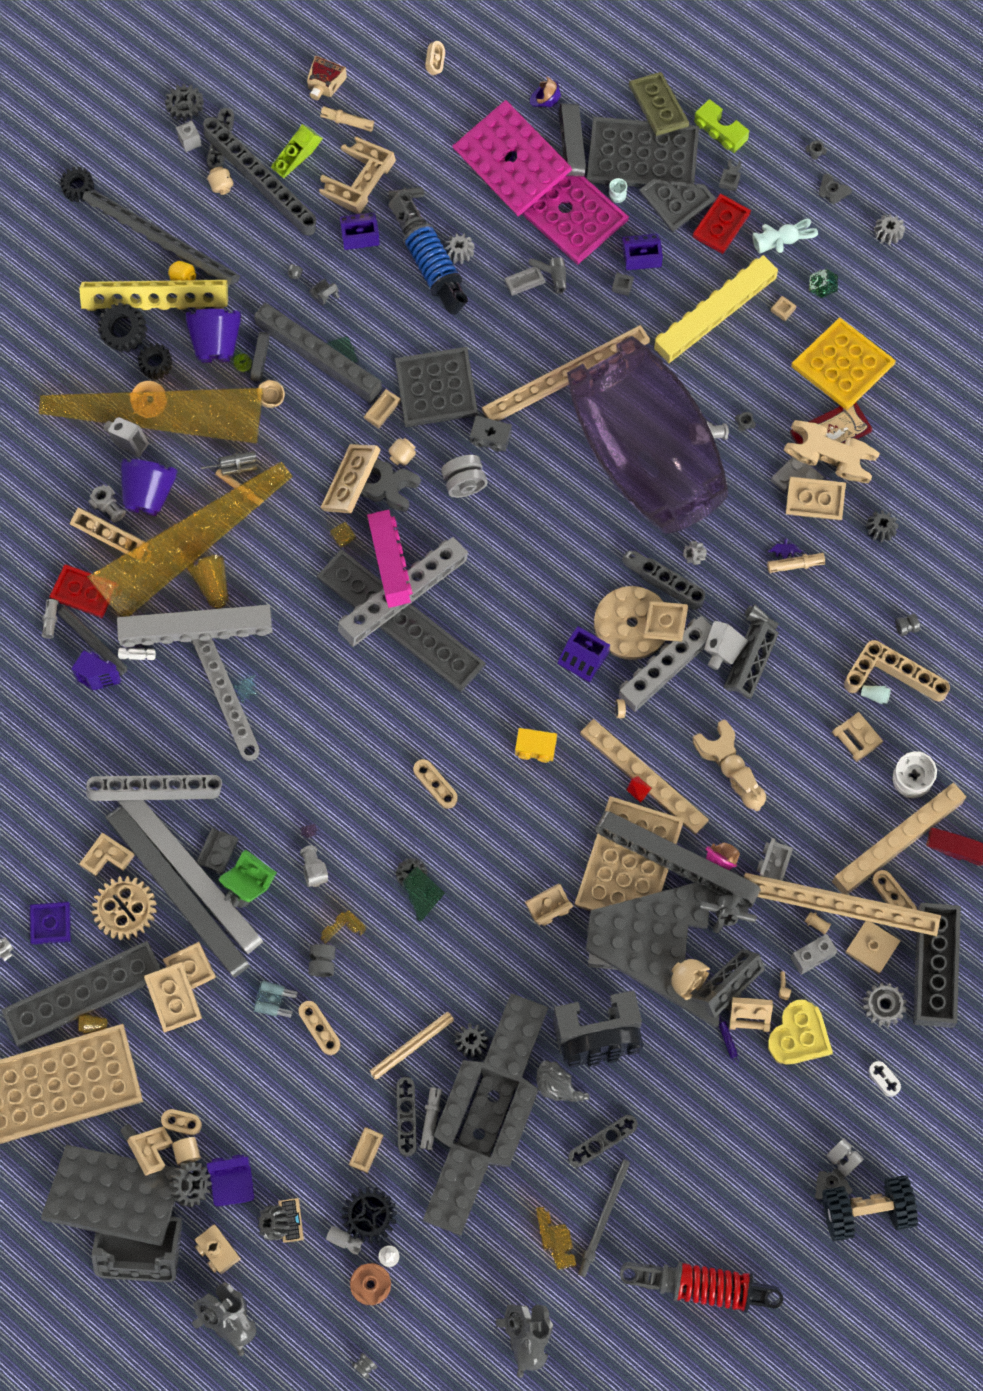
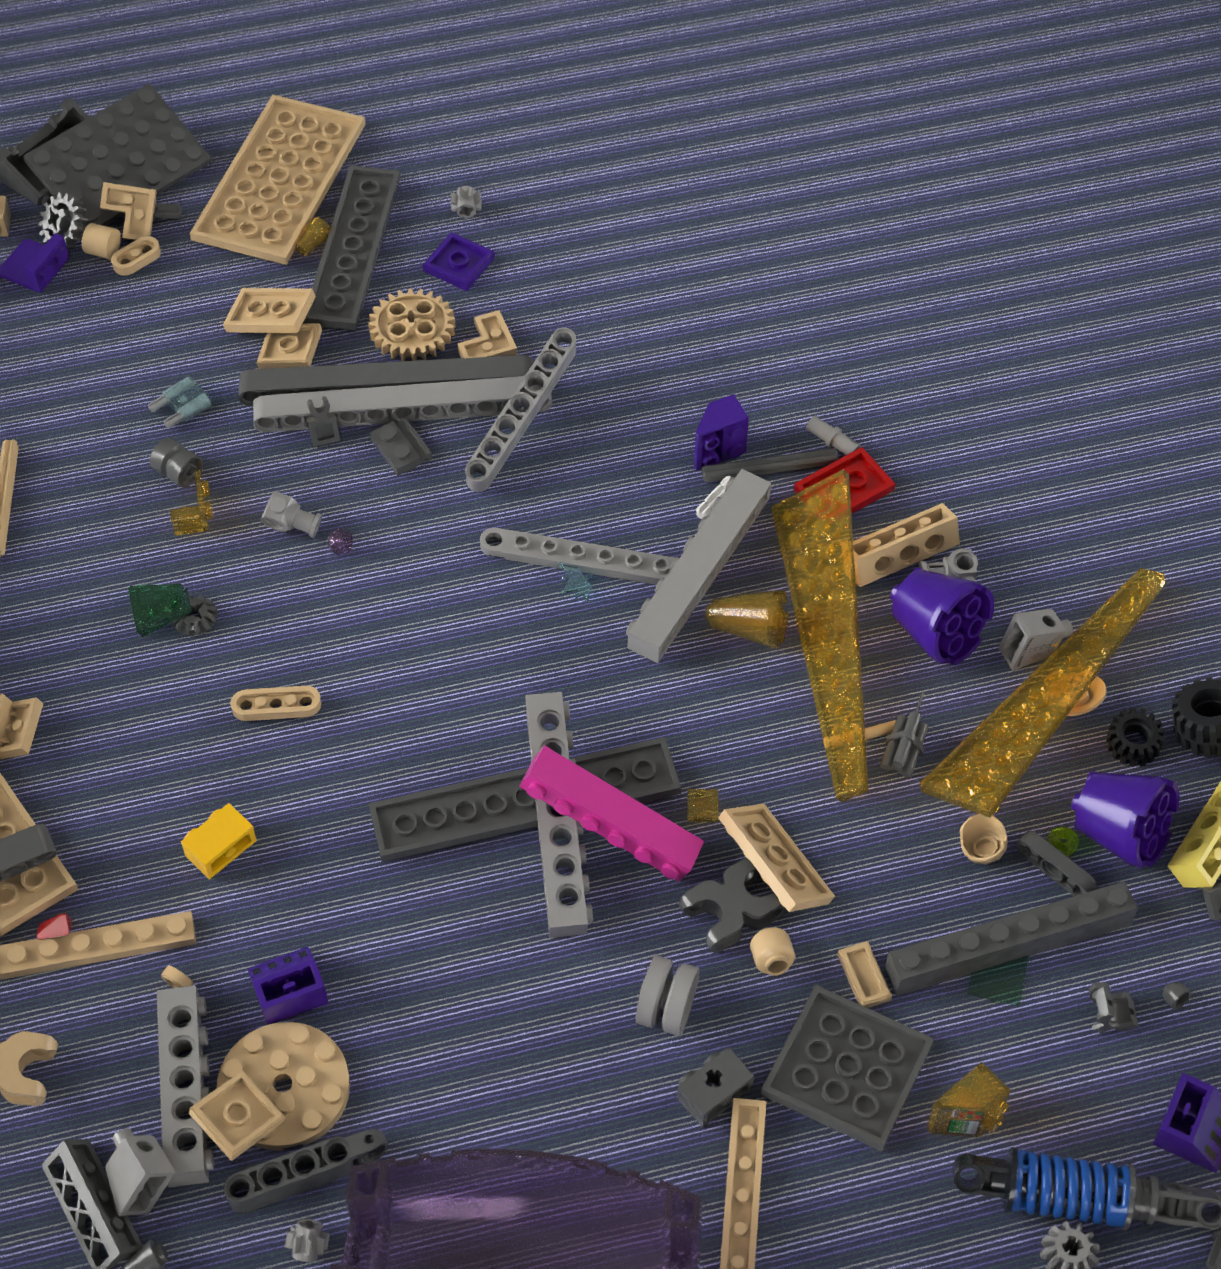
camera: 125 degrees right, 15 degrees down
bright green bracket [219,850,277,902] -> none
tan plate [299,1001,340,1055] -> none
none -> clear yellow slope [927,1062,1011,1137]

